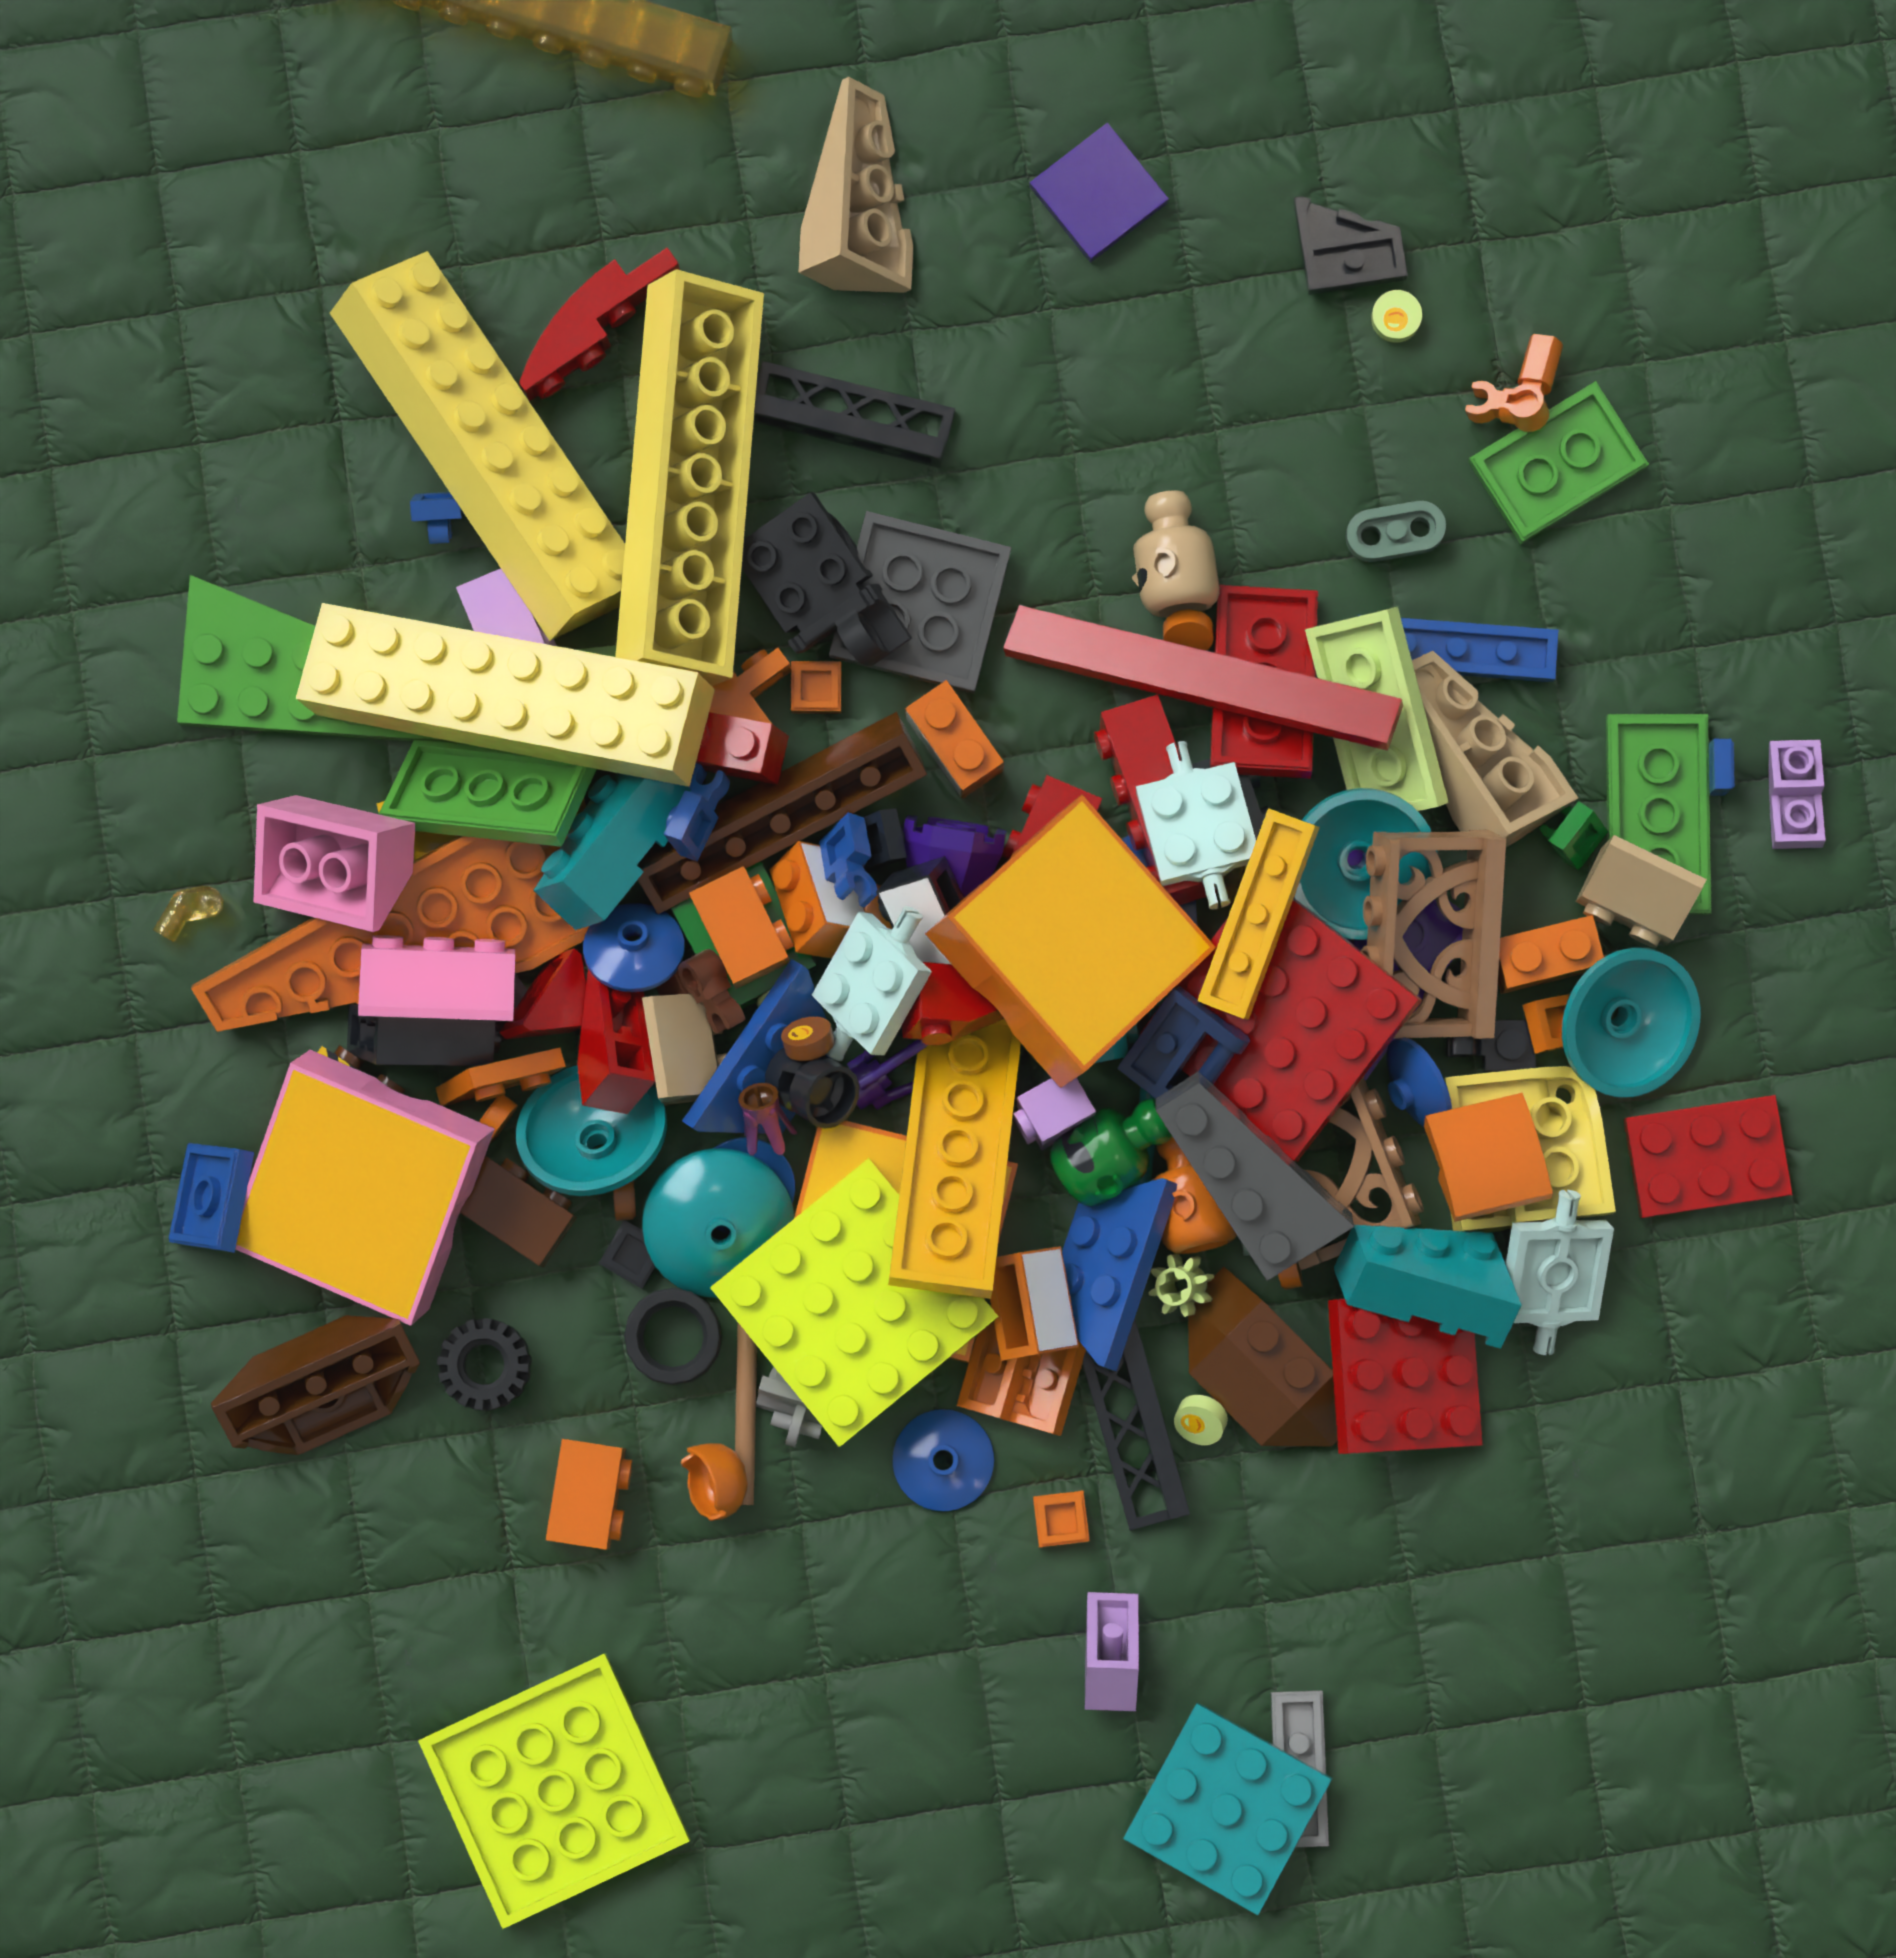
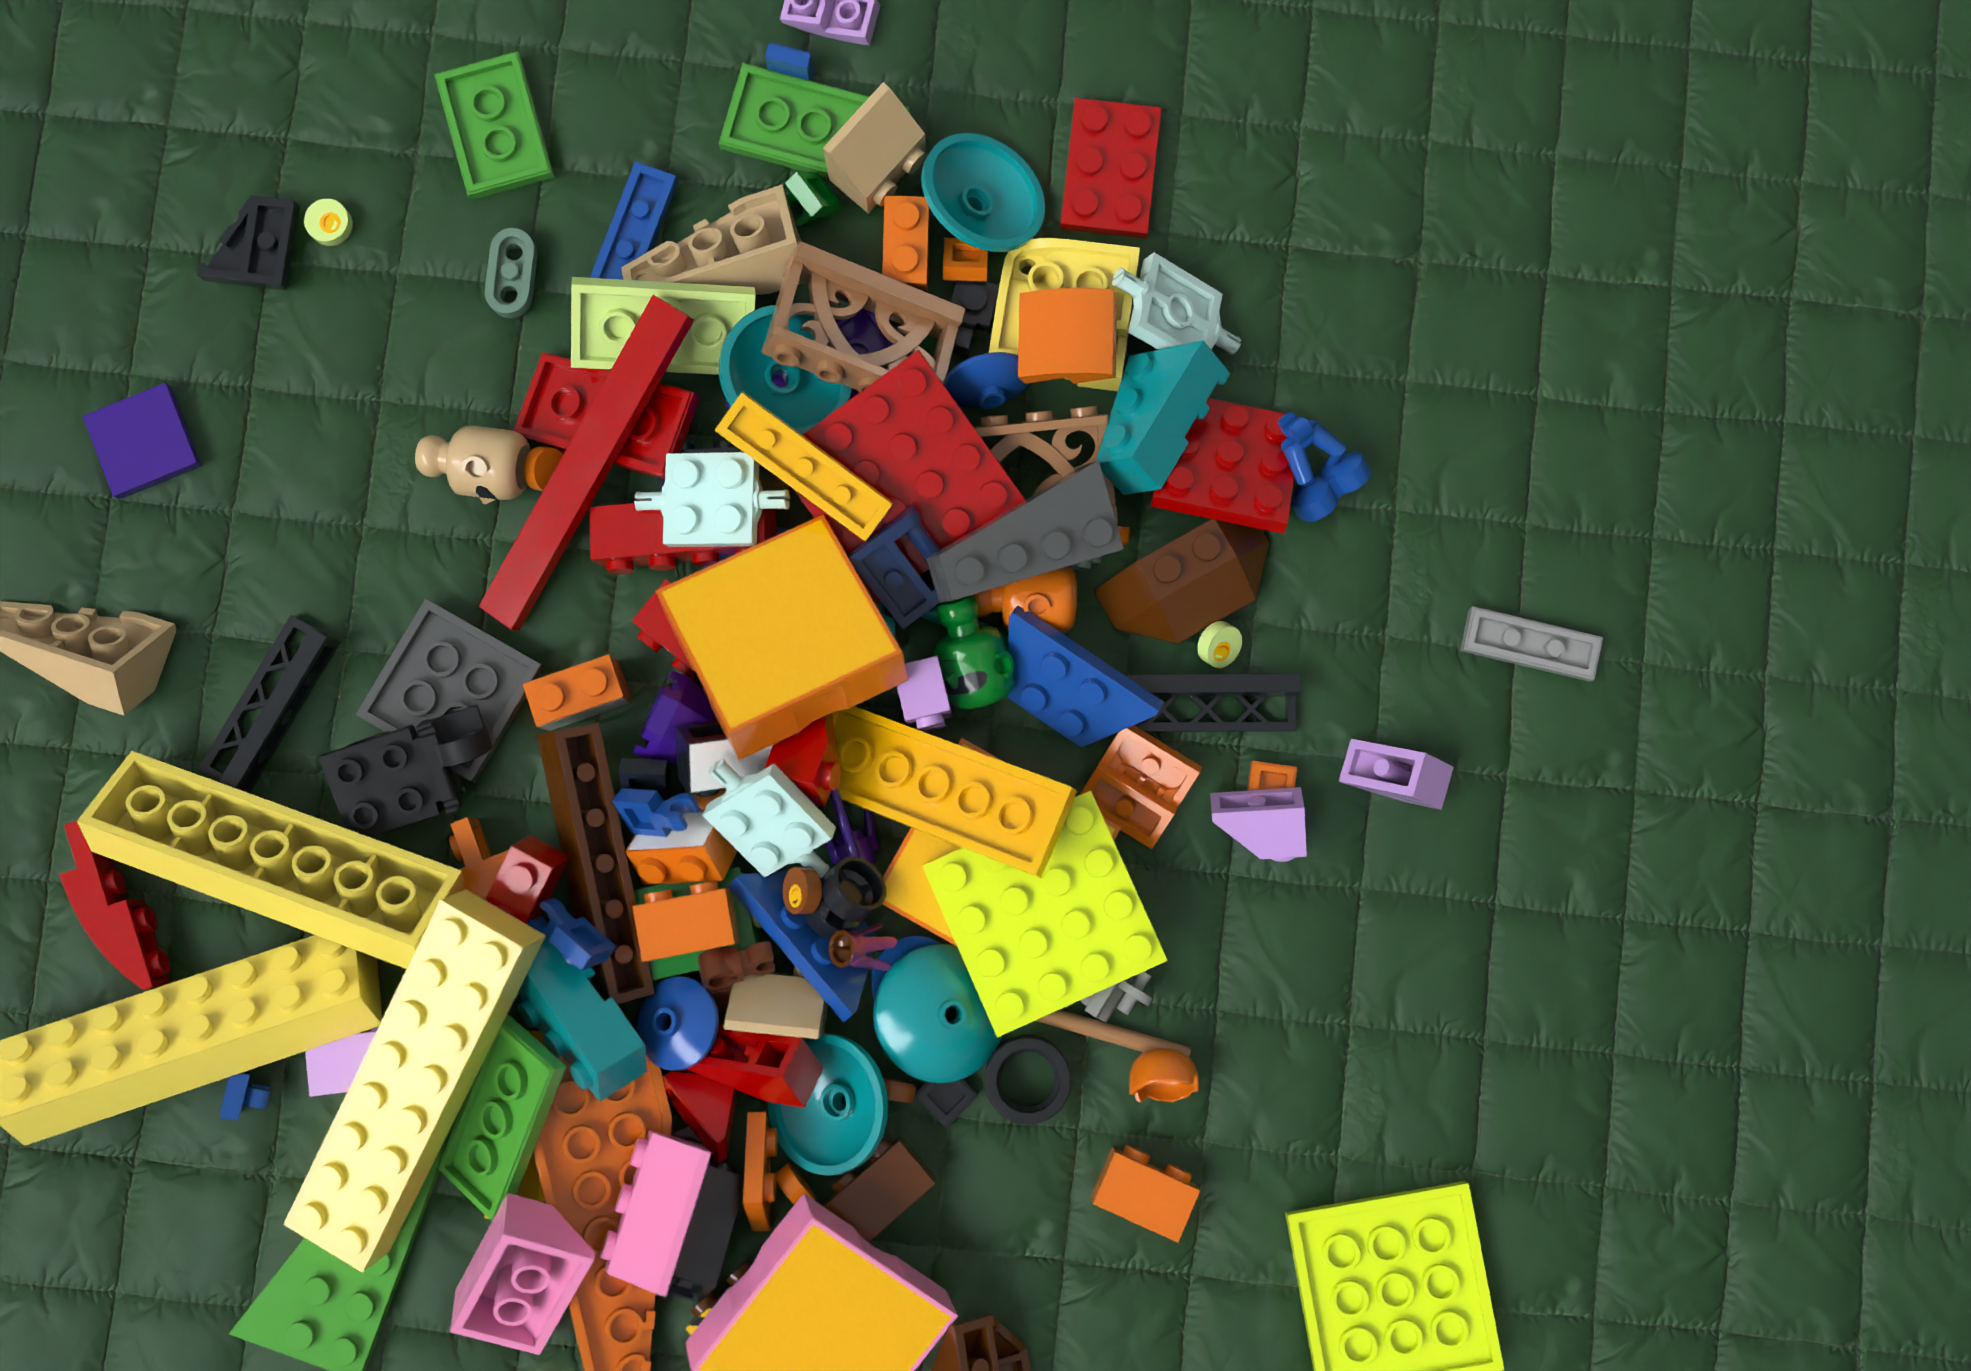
camera: 80 degrees left, 0 degrees up
black tyre [437,1318,532,1411] -> none
orange tile [791,661,842,714] -> none
blue dish [893,1409,994,1511] -> none
brick [990,1246,1079,1361] -> none
teal plate [1123,1703,1333,1915] -> none
yellowish green gear [1148,1254,1214,1317] -> none
orange bar [1465,334,1563,432] -> none
none -> lavender slope [1210,787,1307,862]
none -> blue piece [1277,411,1371,522]

